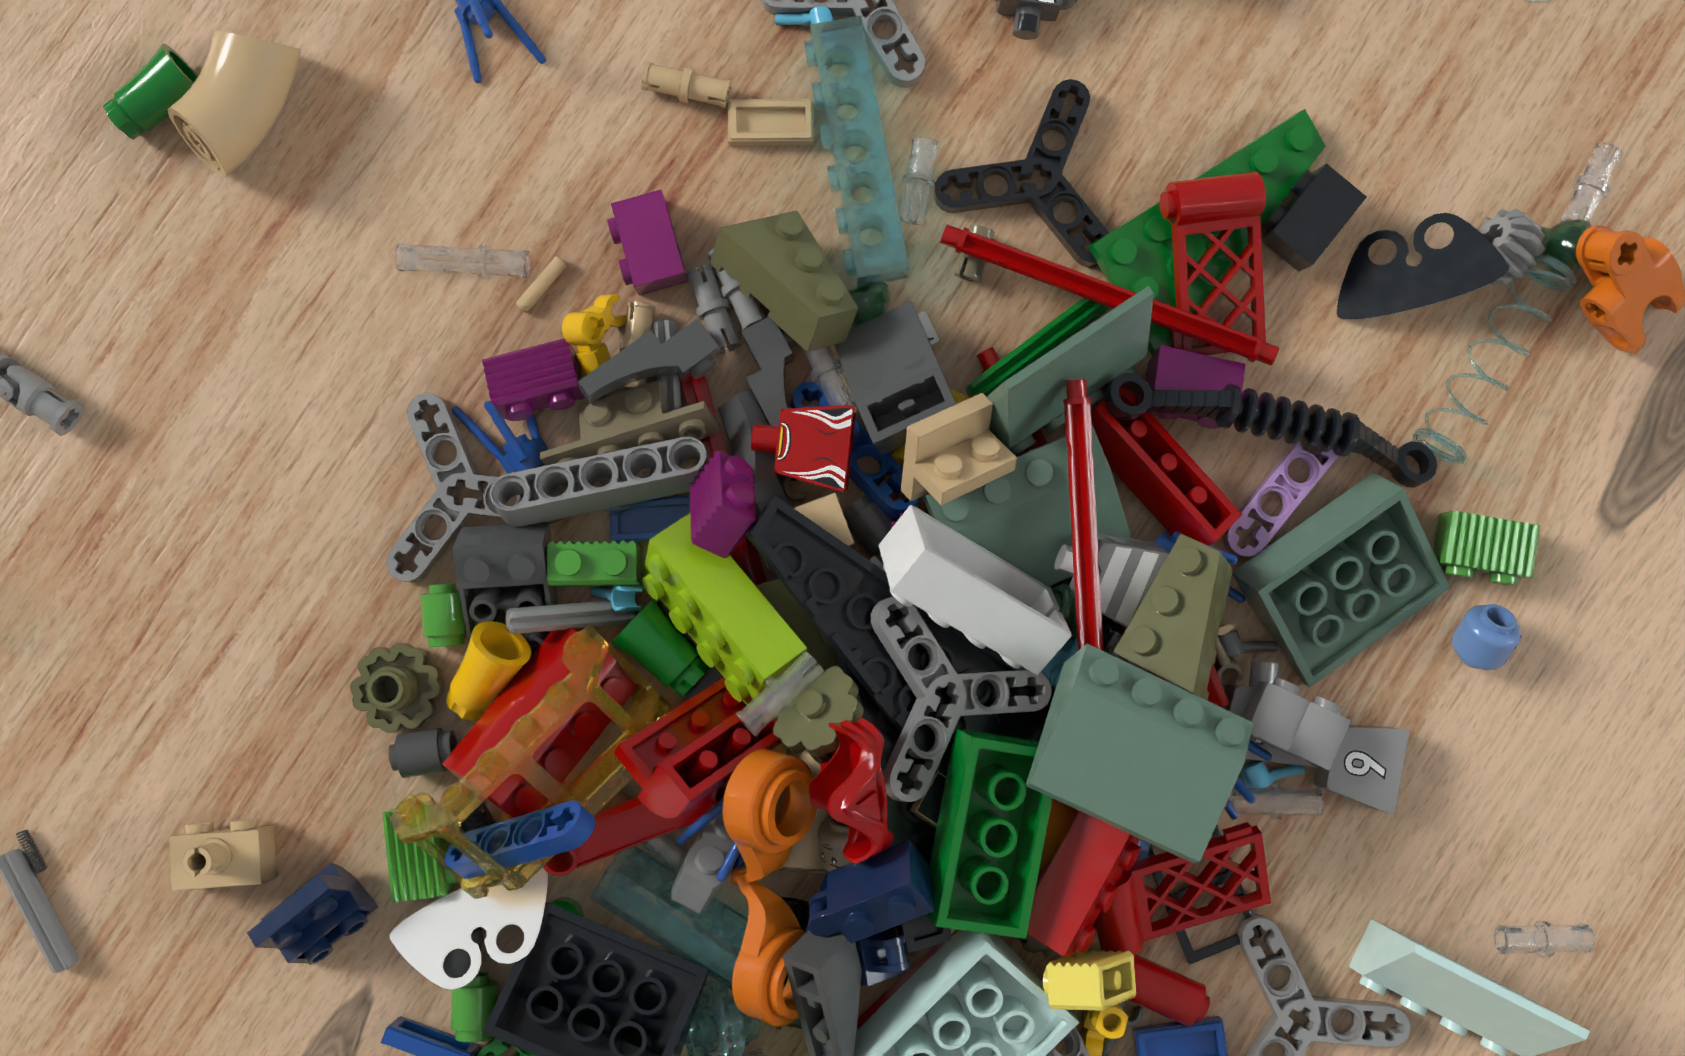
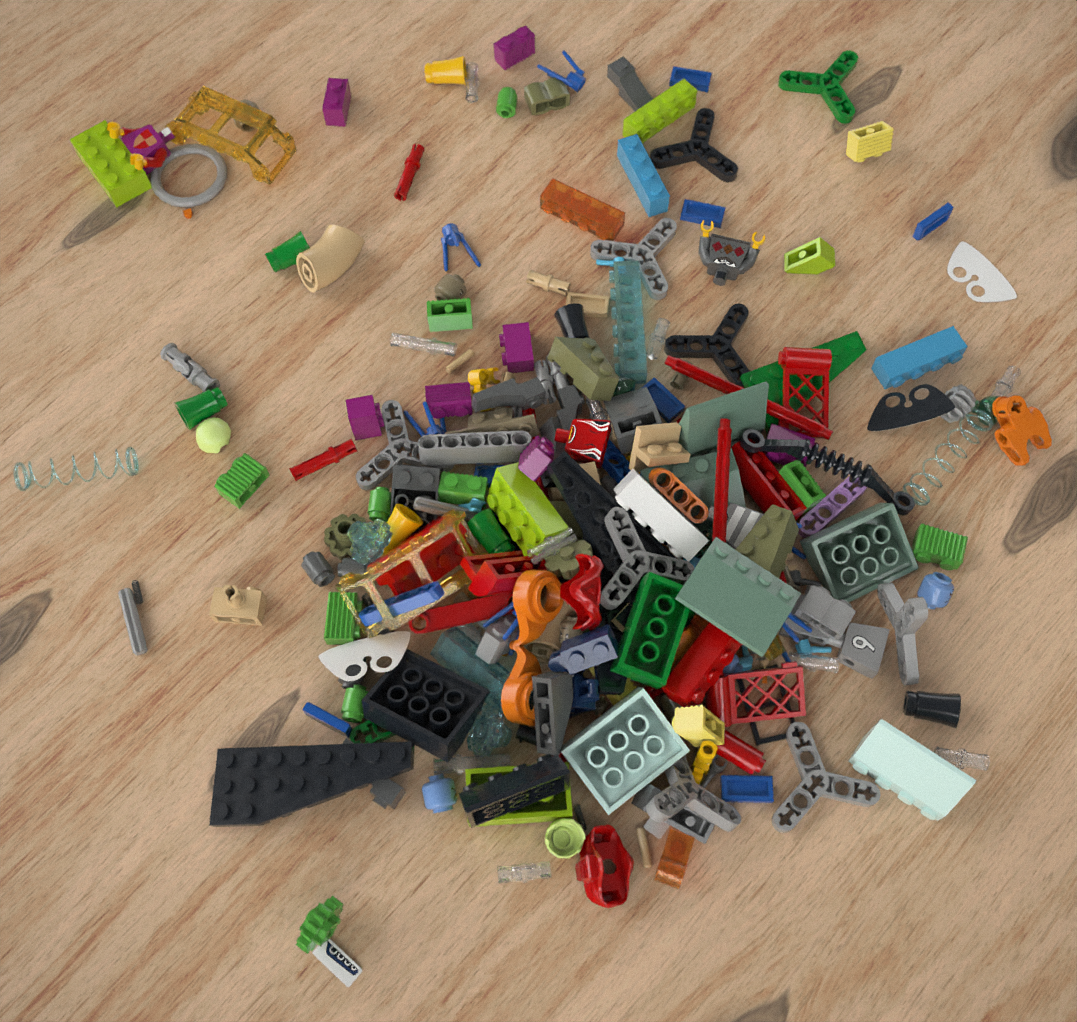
camera: 10 degrees right, 20 degrees down
dark blue brick [247,863,378,965] -> none
black brick [1261,163,1367,272] -> none
none -> green plant [174,387,228,430]
none -> yellowish green hair [196,417,231,453]
none -> bright green brick [214,453,270,509]
none -> red pin [289,439,358,481]
none -> dark grey brick [301,551,335,587]
none -> magenta brick [345,395,385,441]
none -> clear light blue plant [347,519,392,565]
none -> bright green brick [427,298,473,332]
none -> dark tan head [435,274,466,301]
none -> black plant [554,303,590,339]
none -> blue tile [642,377,685,423]
none -> orange beam [648,467,709,523]
none -> bright green brick [778,460,826,515]
none -> dark azure brick [871,326,968,390]
none -> light grey piece [877,582,928,686]
none -> black plant [903,691,961,728]

